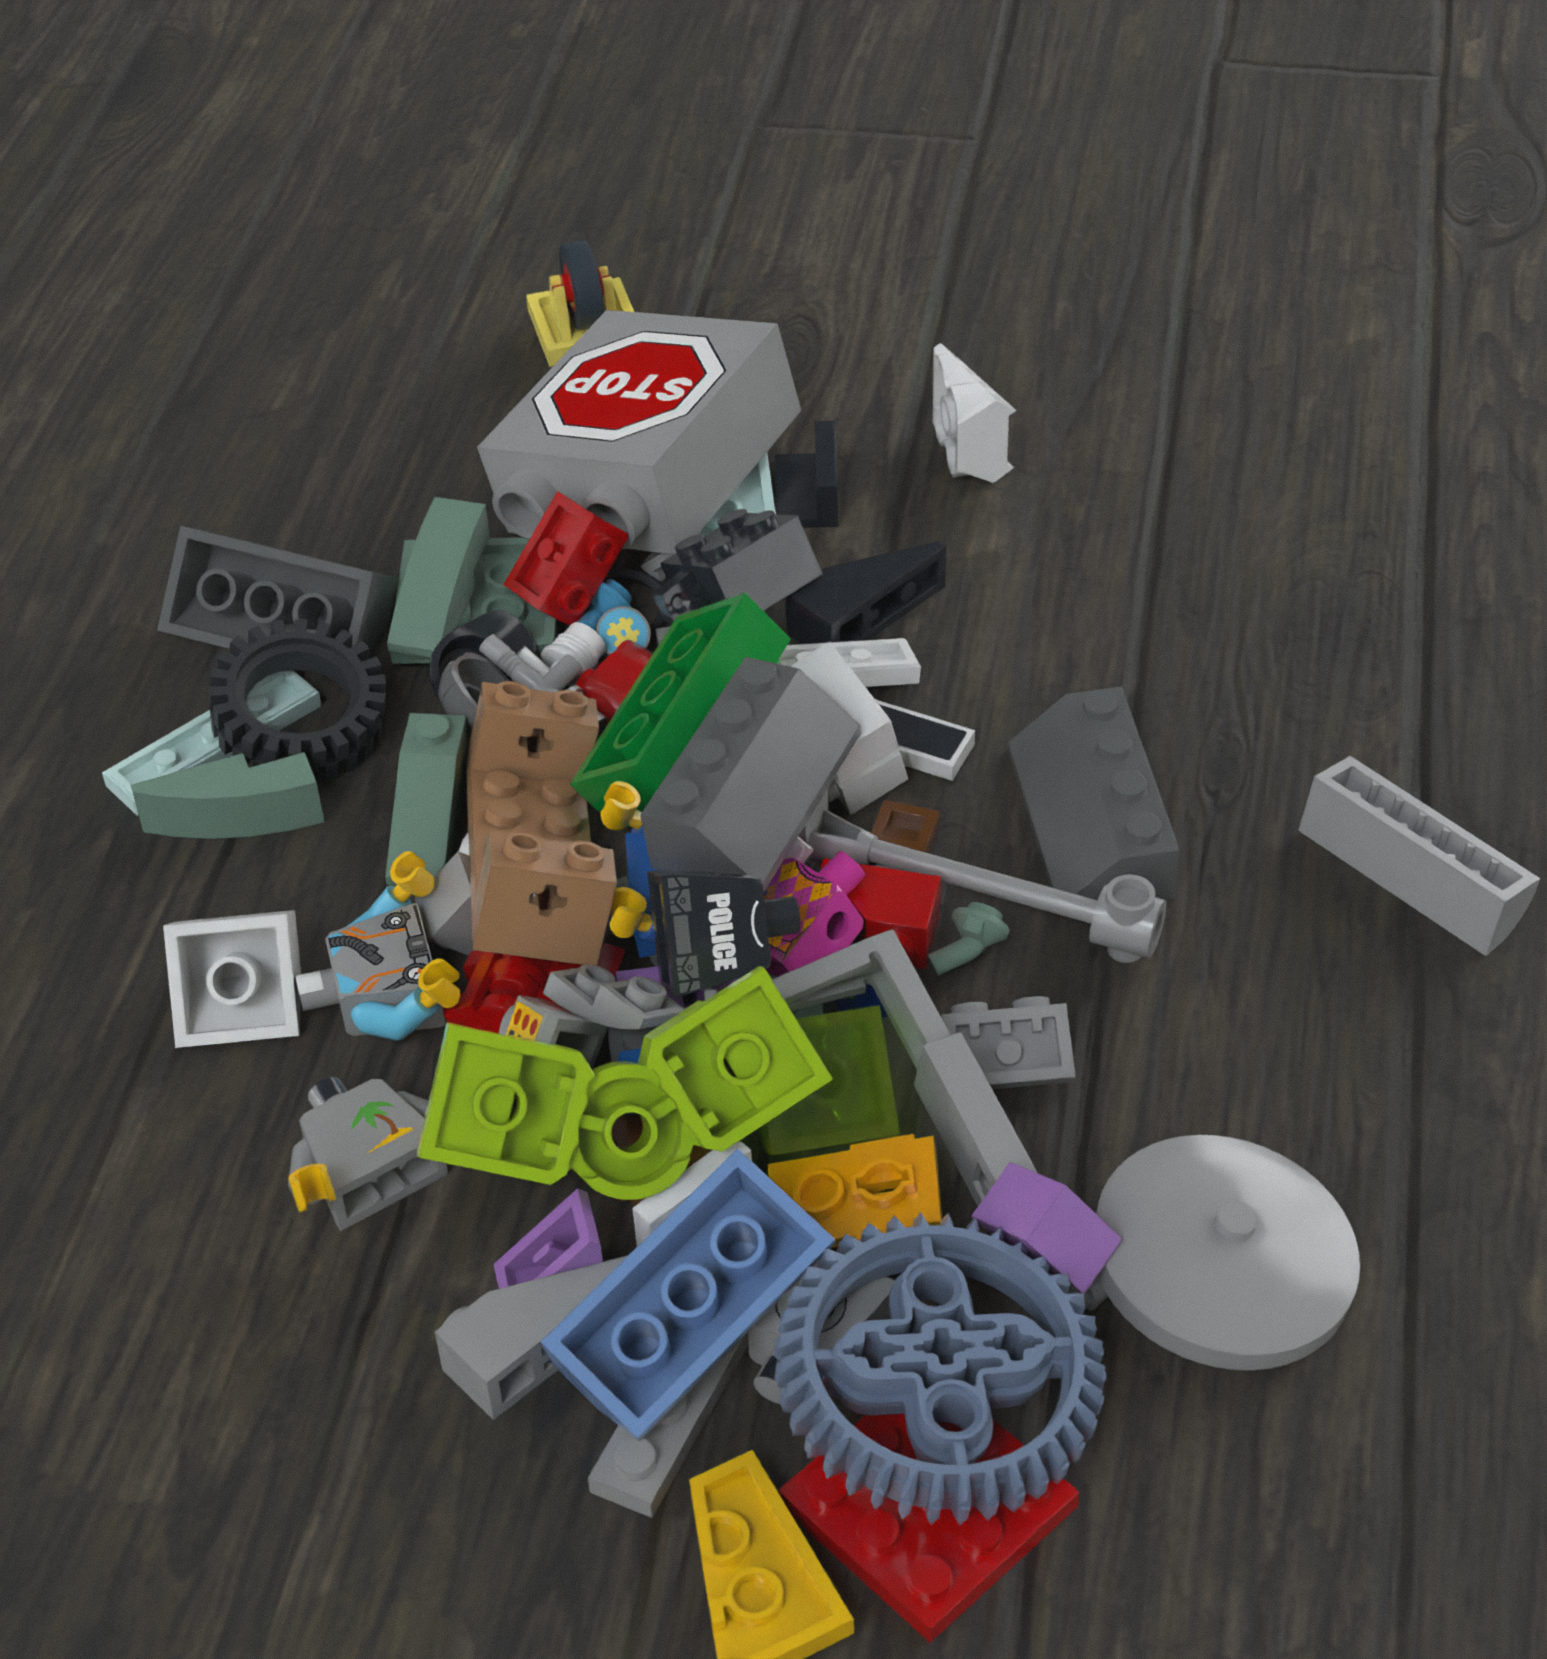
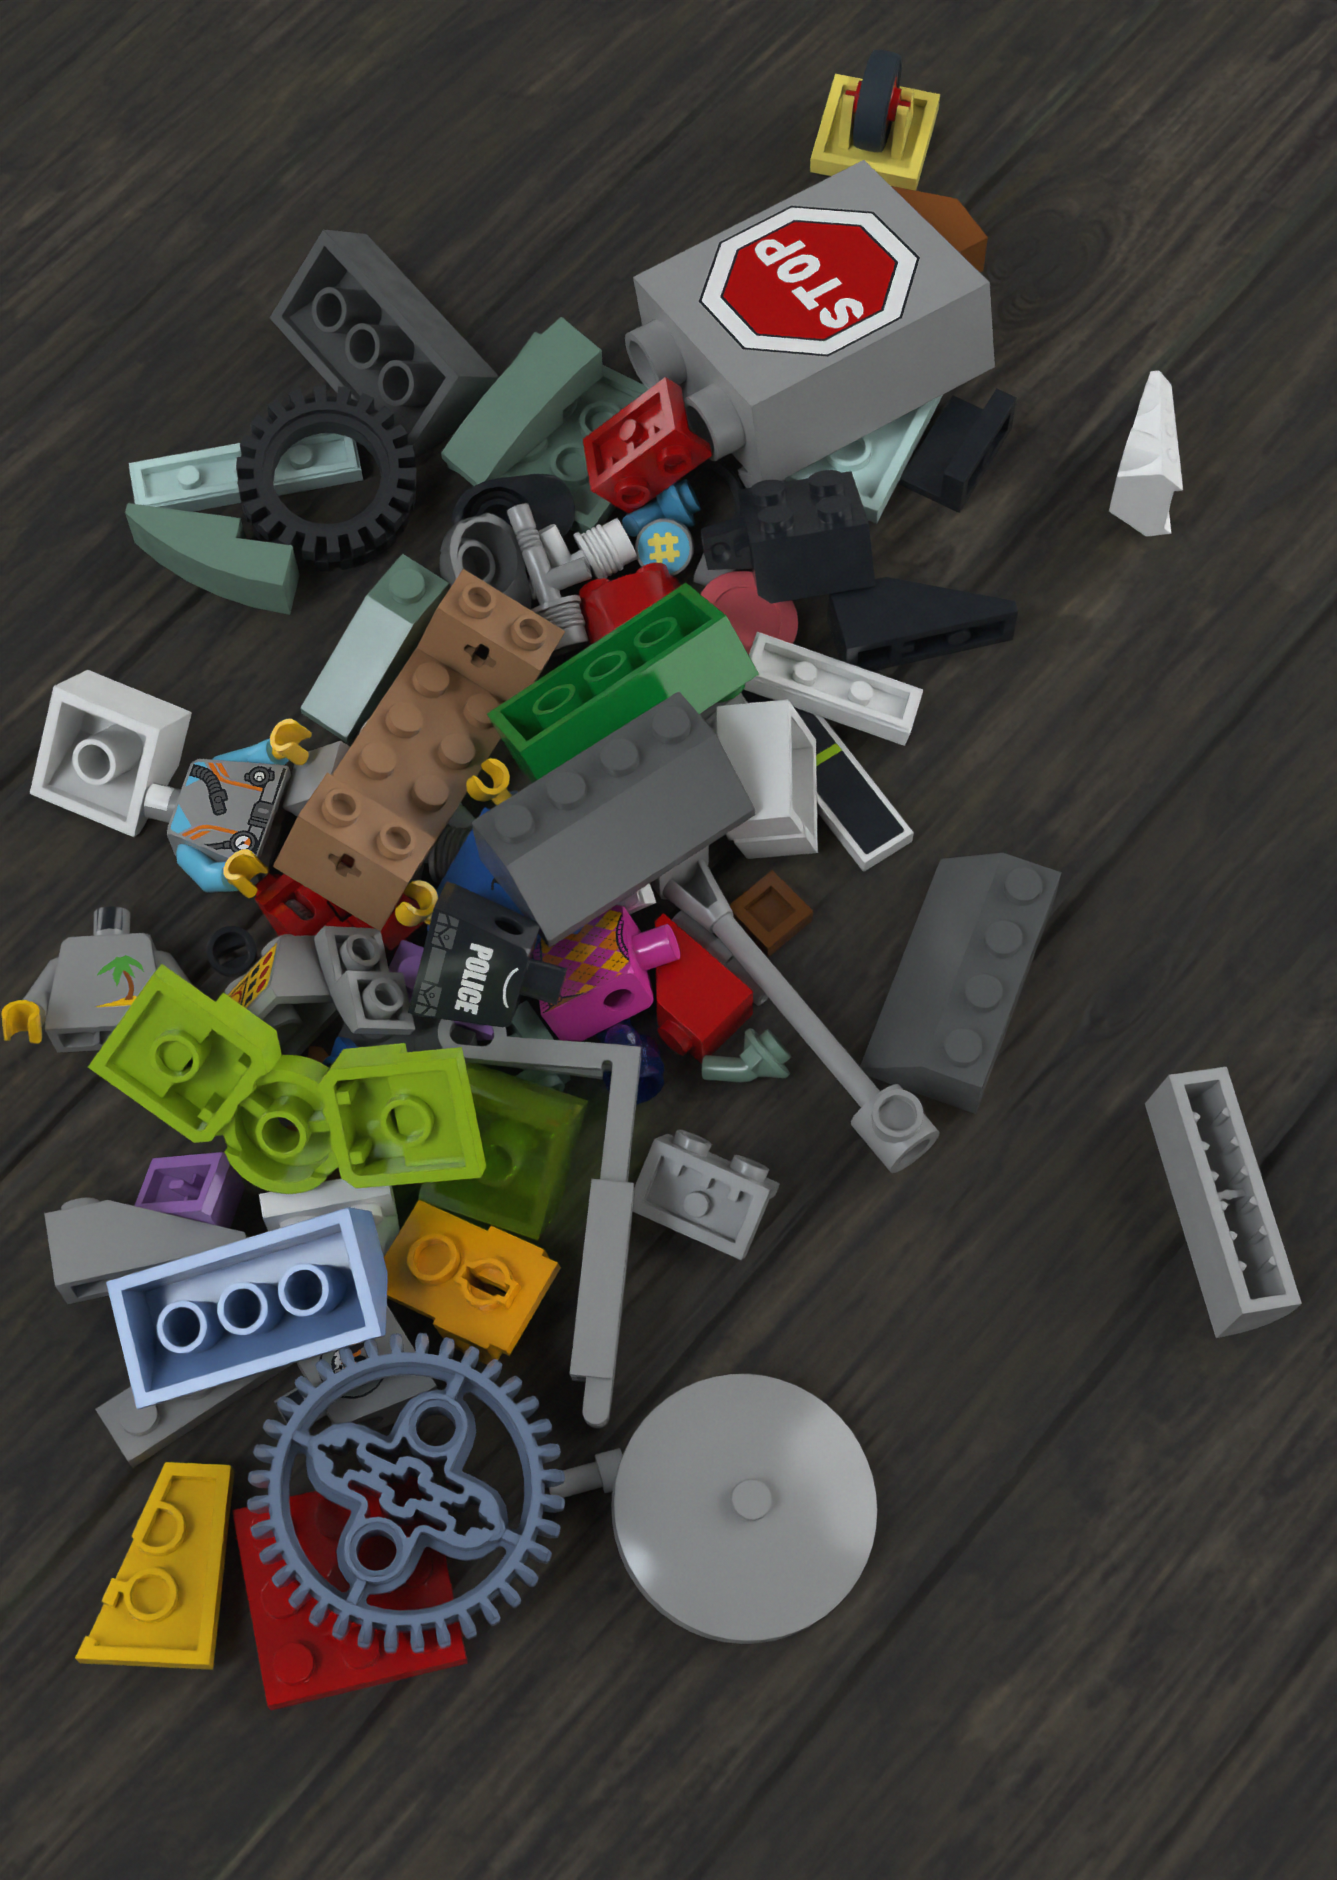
camera: 30 degrees right, 20 degrees up
medium lavender slope [971,1162,1122,1295] -> none

